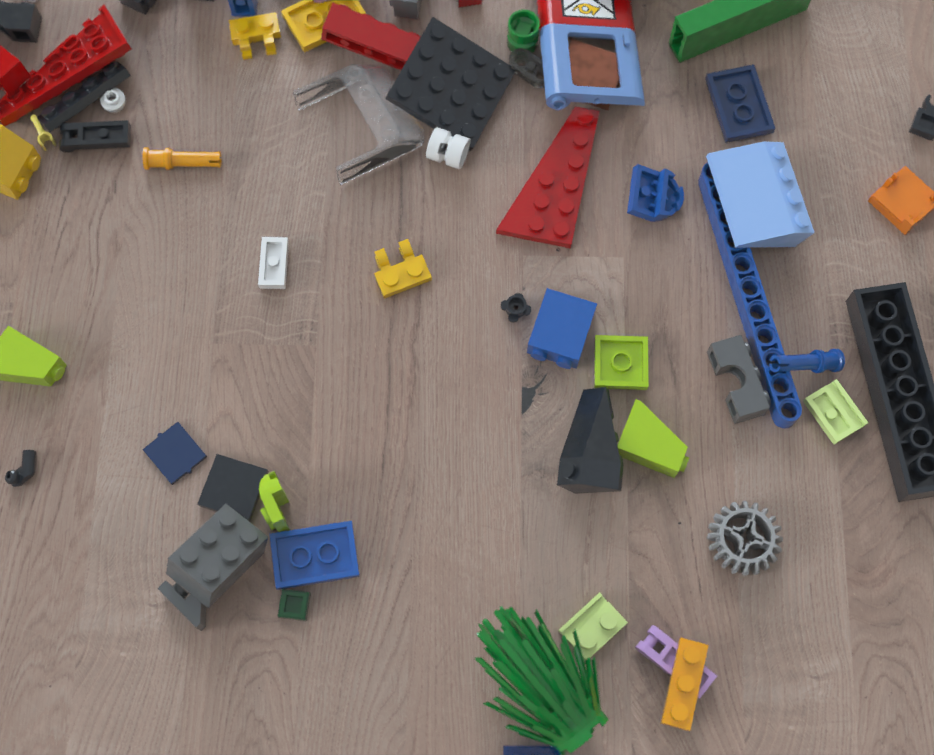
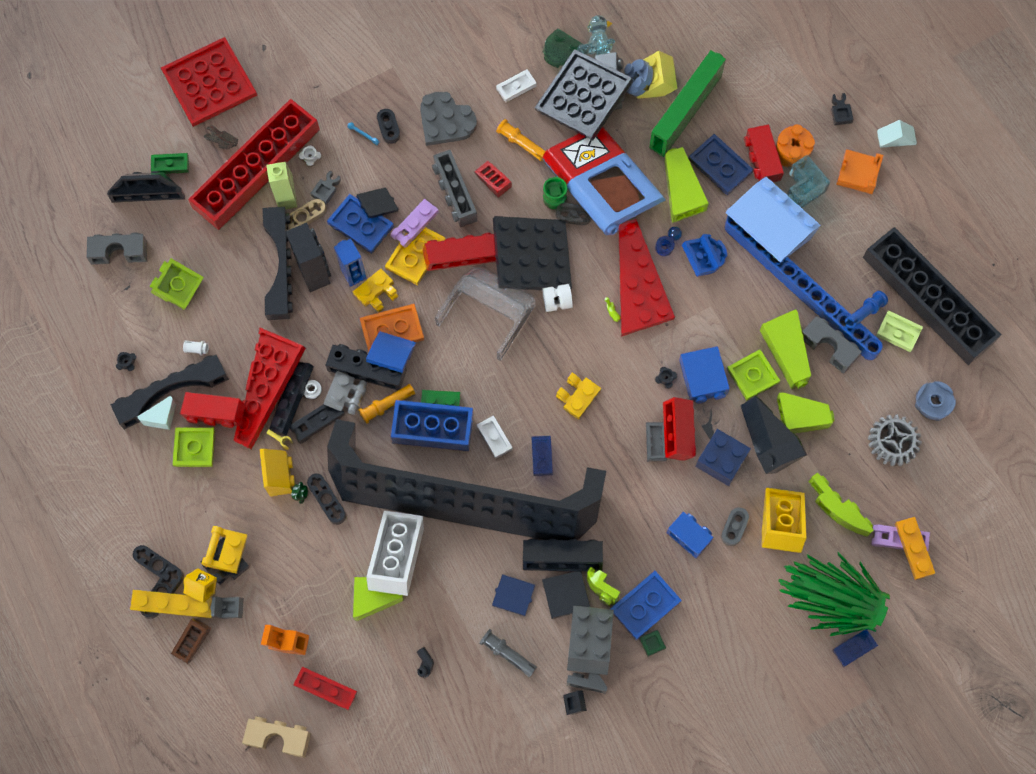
camera: 30 degrees left, 0 degrees up
yellowish green plate [558,592,628,660] -> none
none -> dark green plate [291,482,308,504]
none -> black beam [307,473,346,525]
none -> light grey plate [323,371,367,415]
none -> black brick [325,344,407,391]
none -> black arch [327,419,606,540]
none -> orange plate [360,304,424,352]
none -> blue slope [366,331,416,373]
none -> white brick [367,511,424,596]
none -> blue brick [391,400,474,451]
none -> green plate [421,390,461,406]
none -> dark grey pin [479,629,537,678]
none -> black brick [523,538,603,572]
none -> clear blue plate [531,436,553,476]
none -> black plate [563,690,587,715]
none -> lime piece [605,297,621,322]
none -> dark grey plate [646,422,667,462]
none -> clear blue plate [655,226,682,256]
none -> red brick [663,397,696,461]
none -> lime slope [664,147,709,223]
none -> blue brick [666,511,714,559]
none -> dark blue brick [695,429,751,486]
none -> dark grey plate [721,507,749,546]
none -> red brick [744,124,784,182]
none -> lime slope [760,309,811,389]
none -> yellow slope [762,488,806,553]
none -> orange brick [776,124,815,169]
none -> clear light blue brick [787,155,830,208]
none -> lime slope [809,473,874,537]
none -> sand blue plate [915,381,956,421]

